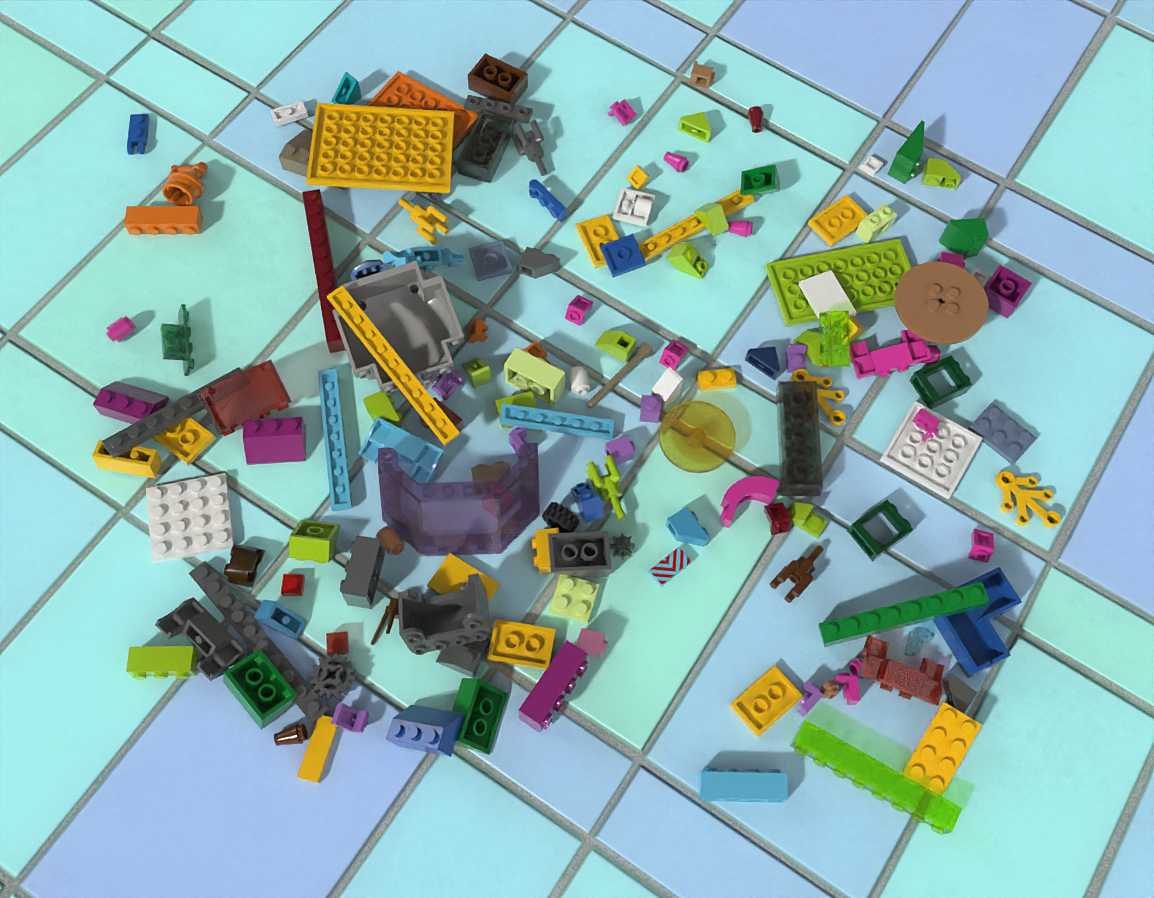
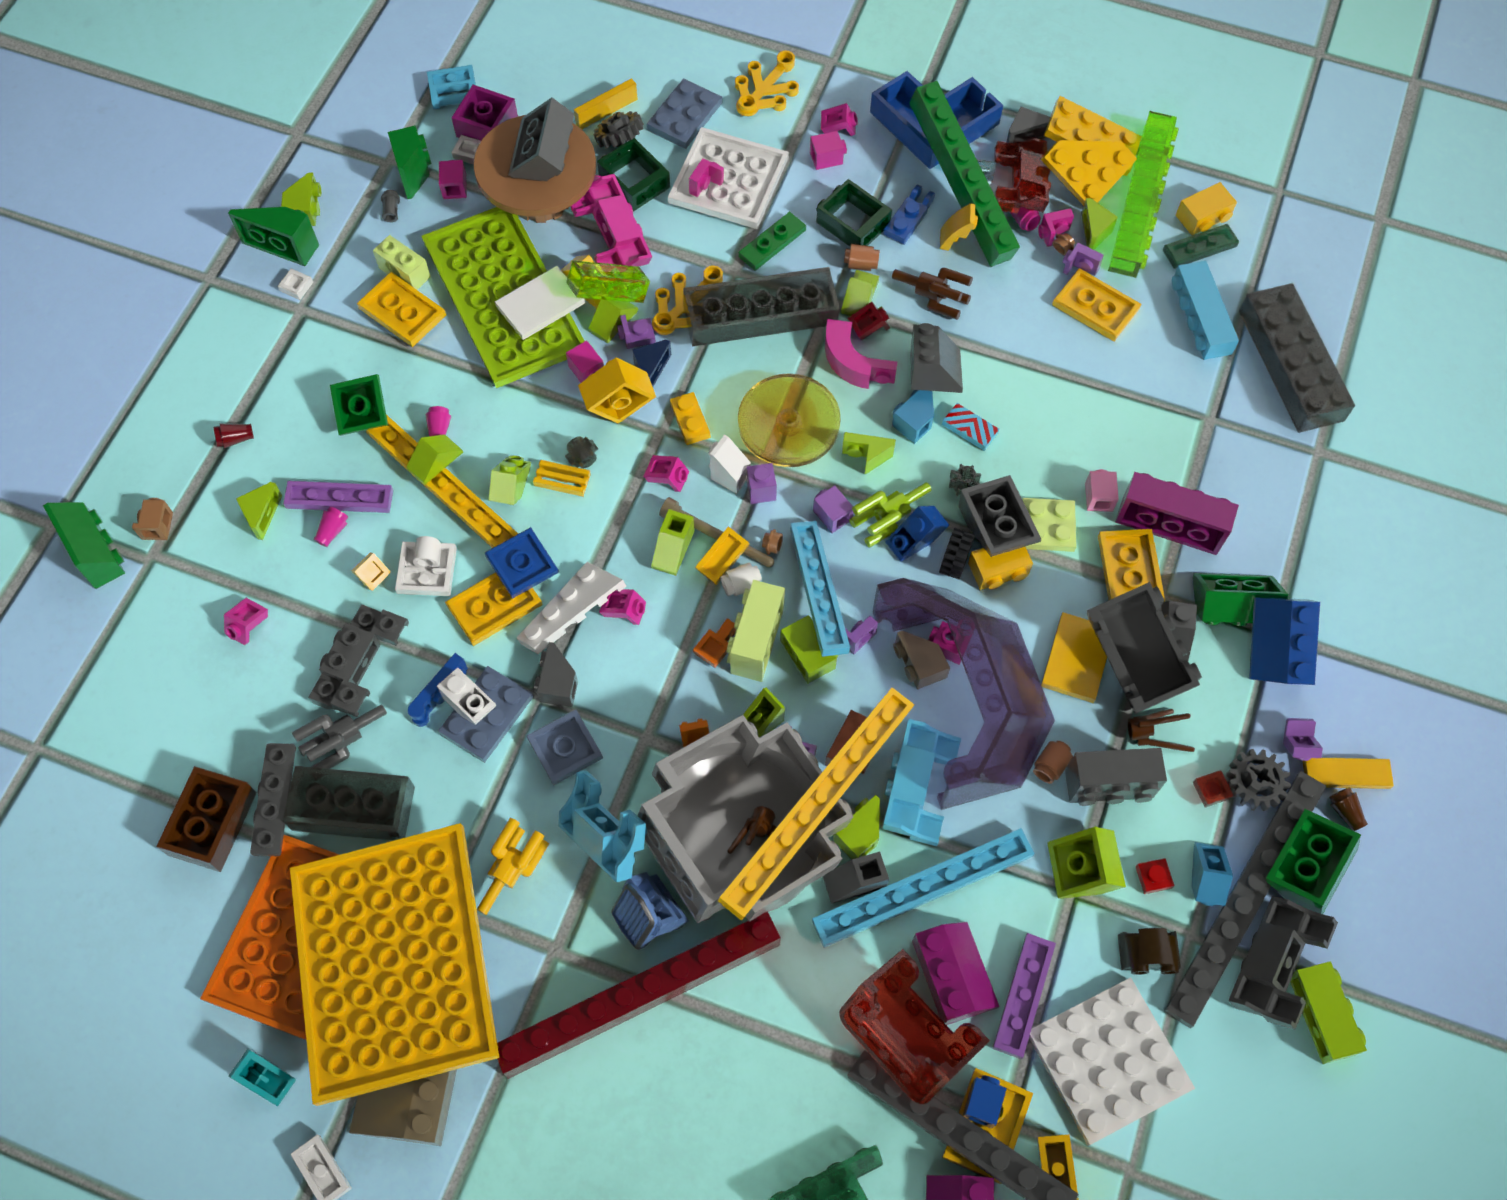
camera: 100 degrees left, 0 degrees up
none -> green slope [43,502,125,589]
none -> medium lavender plate [283,481,393,513]
none -> dark grey bracket [308,604,409,717]
none -> dark grey pin [381,190,400,222]
none -> medium azure plate [427,65,476,110]
none -> white slope [437,668,496,725]
none -> sand blue plate [438,666,533,763]
none -> dark grey slope [508,97,574,181]
none -> white wing [517,562,627,654]
none -> yellow tile [533,460,591,497]
none -> clear smoke gear [565,436,598,469]
none -> dark pink brick [566,341,604,382]
none -> yellow tile [574,78,638,129]
none -> yellow brick [578,357,656,424]
none -> dark grey gear [593,111,644,148]
none -> yellow tile [695,526,750,585]
none -> reddish brown plant [727,806,777,854]
none -> green plate [738,211,806,271]
none -> medium nougat plate [762,529,783,555]
none -> dark pink brick [810,131,847,170]
none -> dark grey slope [822,852,889,904]
none -> lime slope [842,432,896,474]
none -> nougat brick [844,244,880,271]
none -> blue hinge [883,184,935,245]
none -> dark grey slope [910,323,963,393]
none -> yellow slope [940,204,978,251]
none -> blue brick [963,1075,1007,1129]
none -> medium lavender plate [992,933,1056,1059]
none -> yellow plate [1041,140,1137,206]
none -> lime slope [1081,198,1118,250]
none -> clear green tile [1162,224,1239,268]
none -> yellow brick [1175,182,1237,235]
none -> clear smoke brick [1239,283,1355,433]

